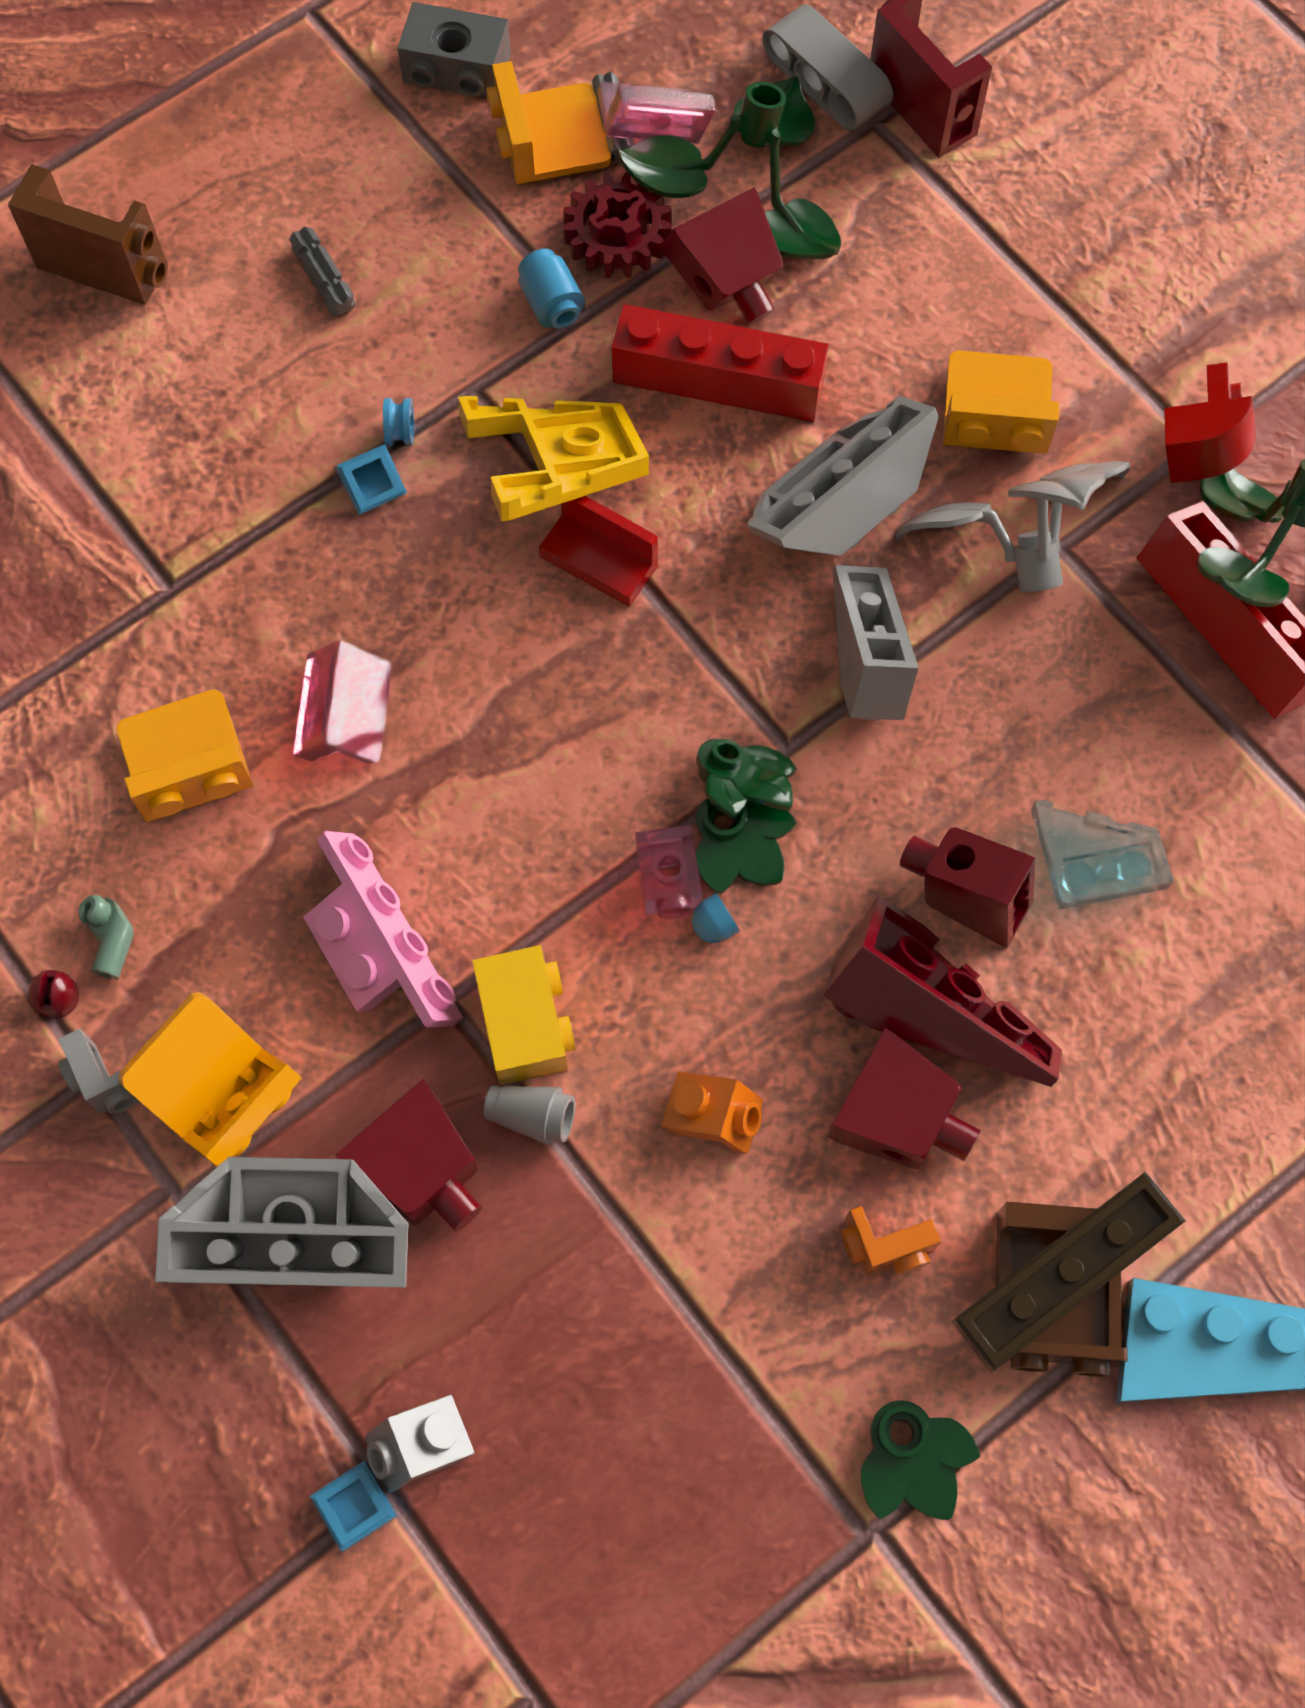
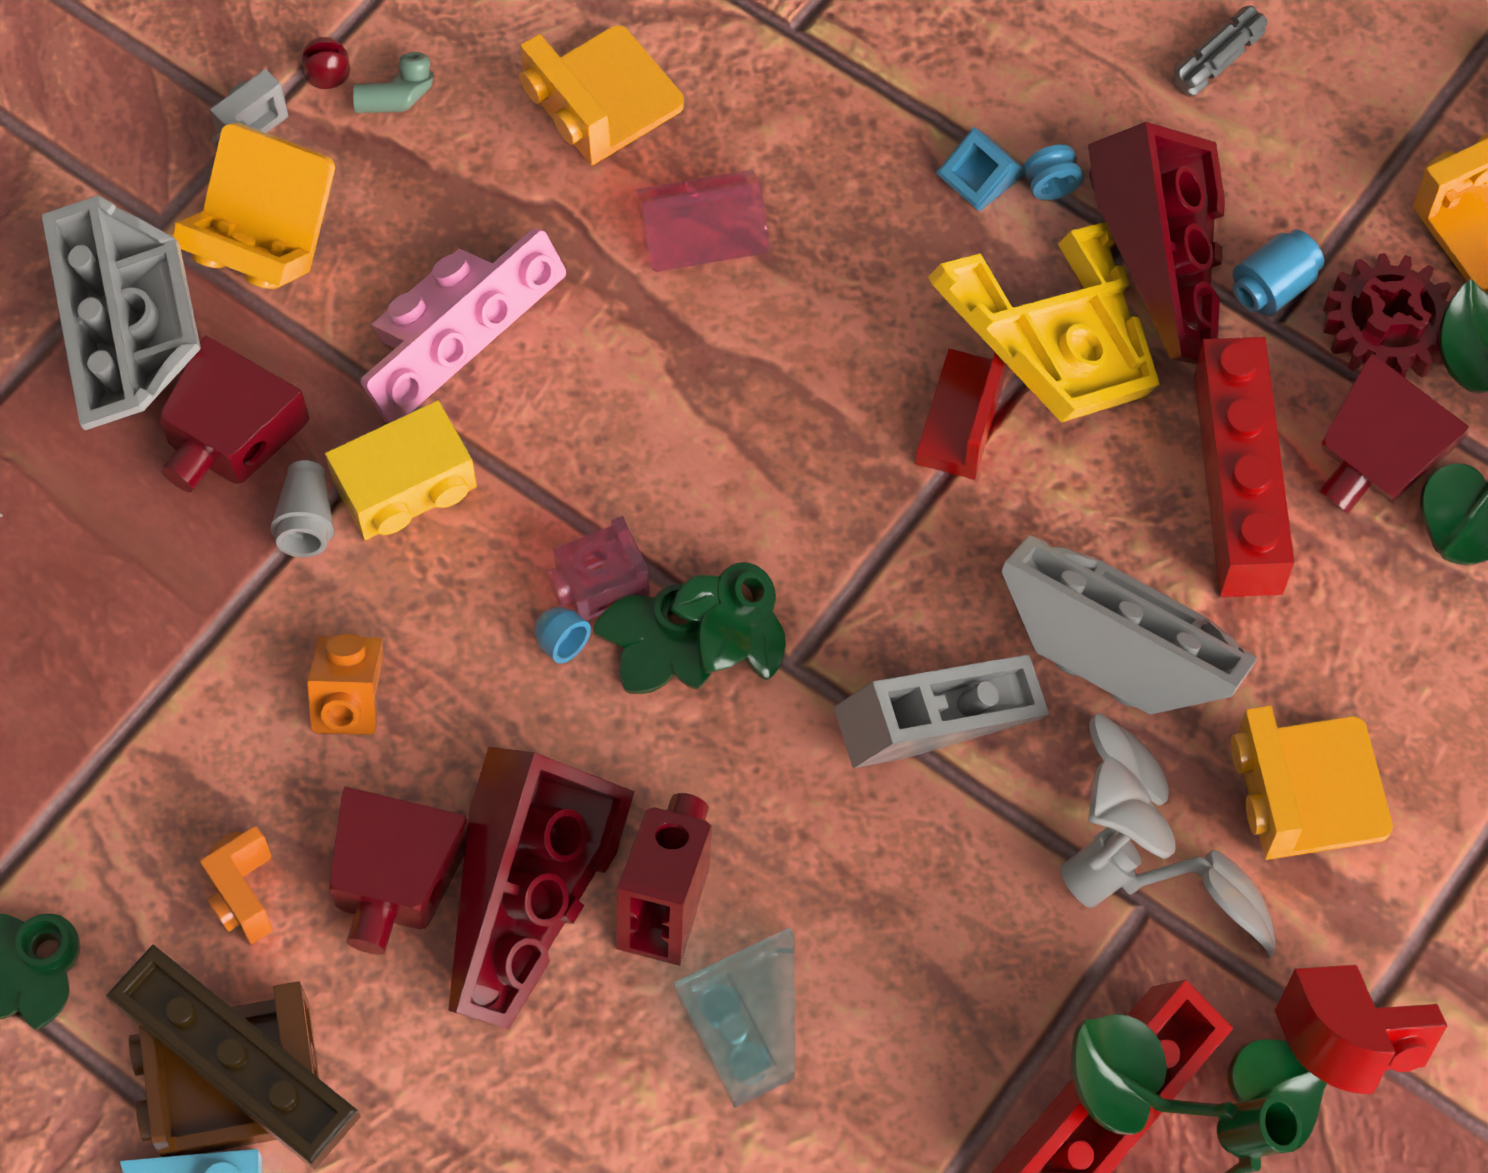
camera: 75 degrees right, 5 degrees down
none -> dark red wedge [1088,122,1225,365]

